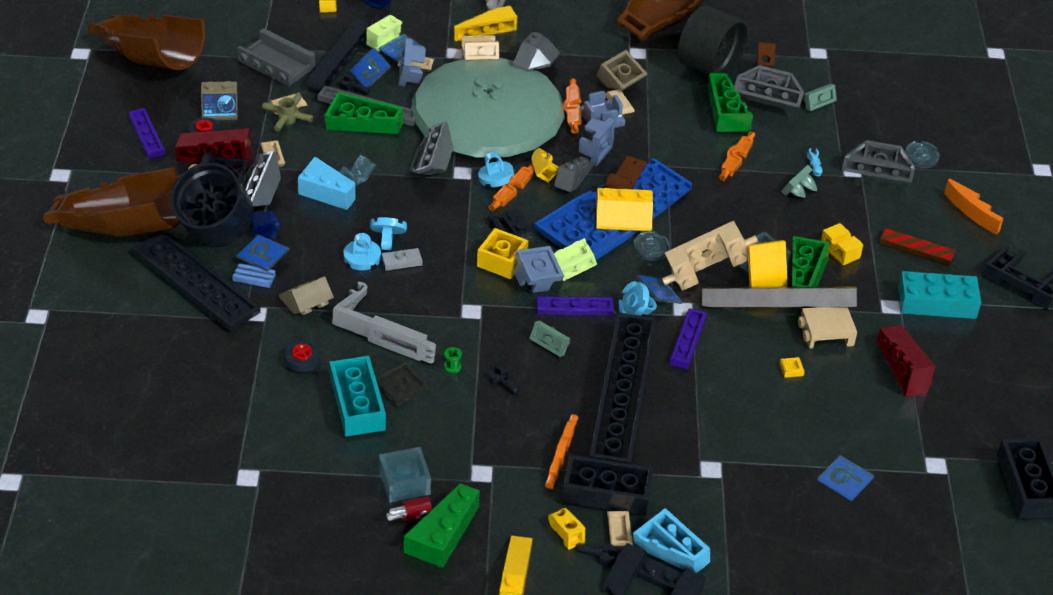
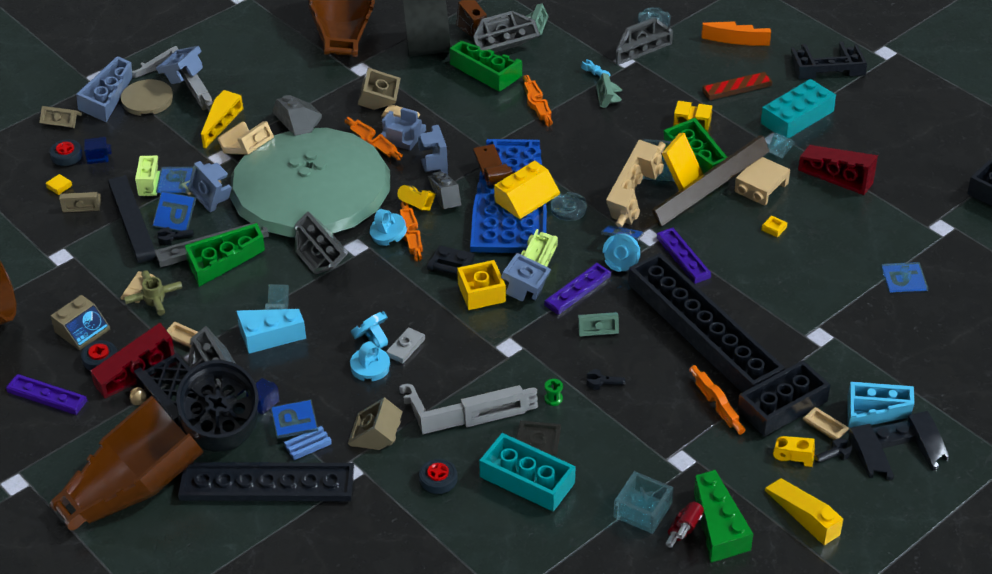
camera: 40 degrees left, 0 degrees up
dark grey panel [237,28,315,86] -> none
none -> dark tan panel [59,192,101,212]
none -> clear light blue slope [767,133,795,158]

